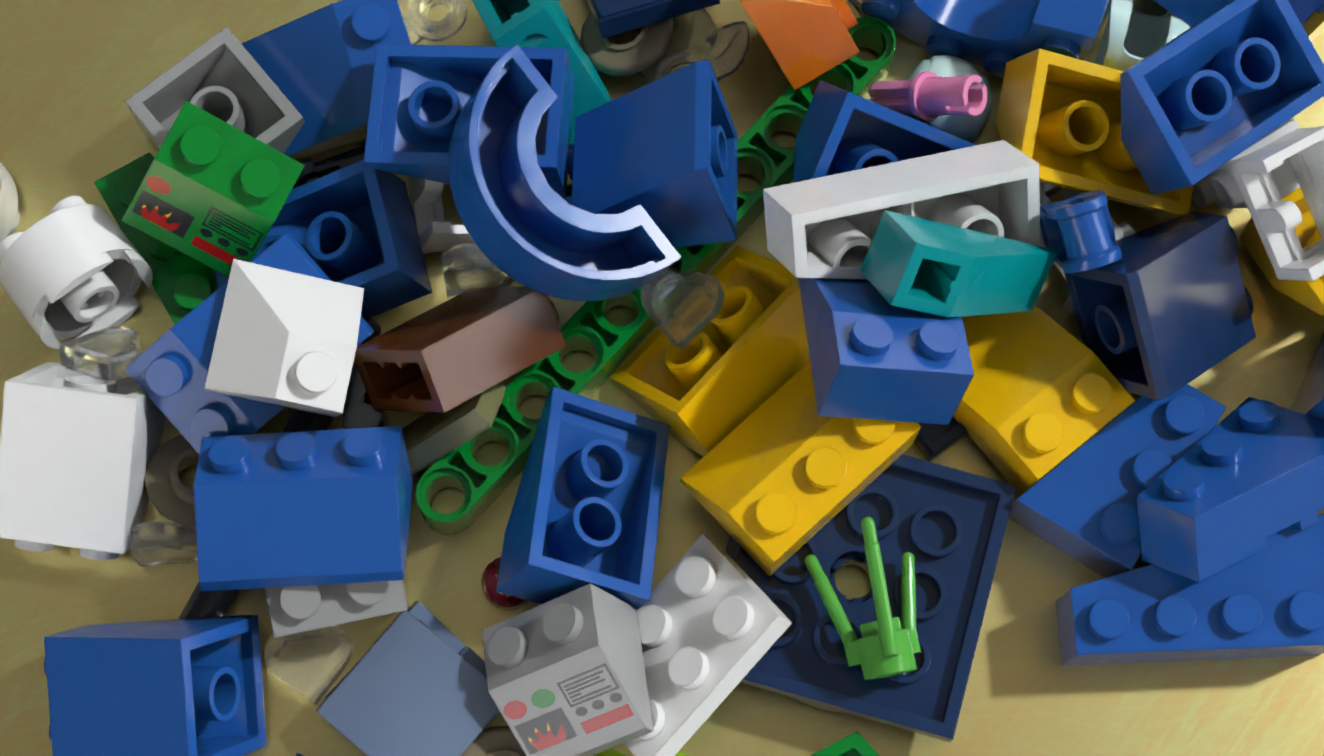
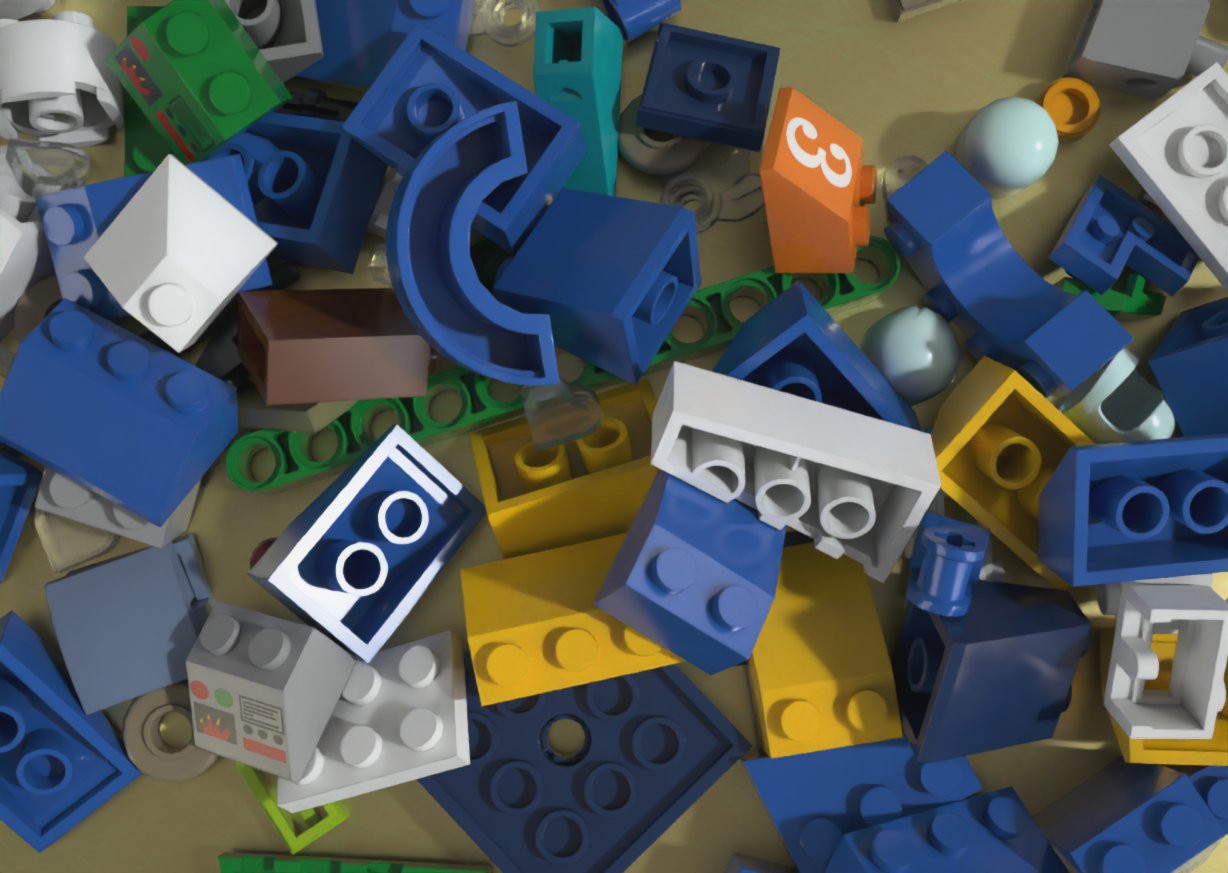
camera: 30 degrees right, 10 degrees up
bright green plant [805,517,921,680] -> none
teal slope [860,210,1057,318] -> none
bright pink axle [869,71,988,122] -> none

